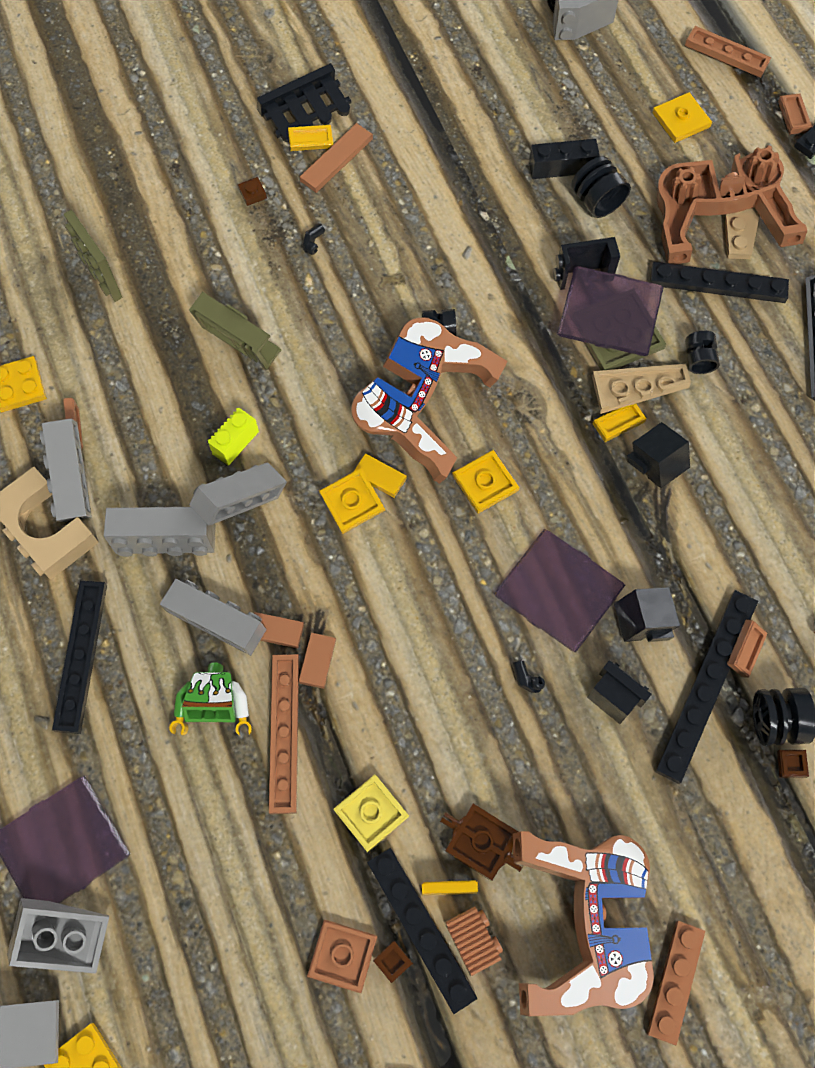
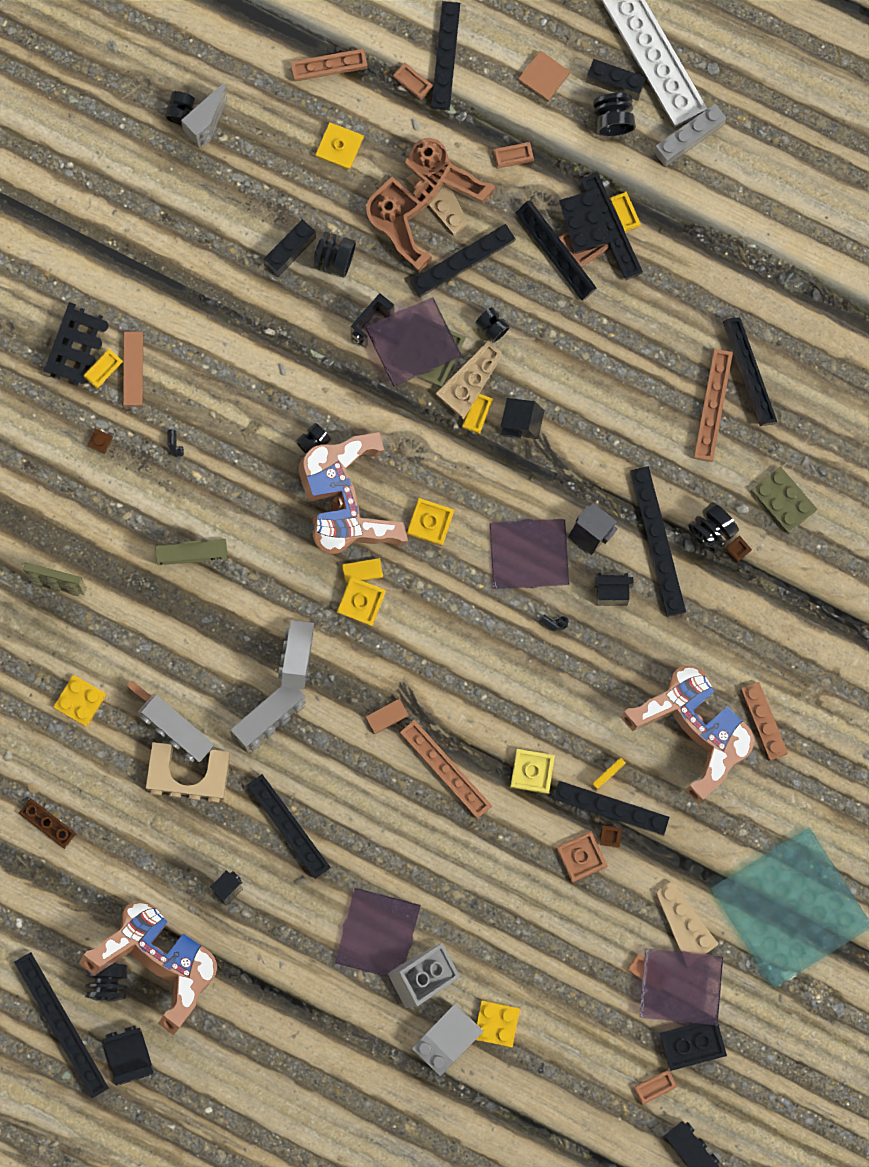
camera: 45 degrees left, 10 degrees up
light grey brick [160,579,267,656] -> none
torso [169,663,252,736] -> none
neon yellow brick [208,408,259,466] -> none
nougat tile [299,633,336,689] -> none
reddish brown plate [440,803,523,881] -> none
nougat brick [445,907,503,976] -> none
nougat tile [727,620,767,678] -> none

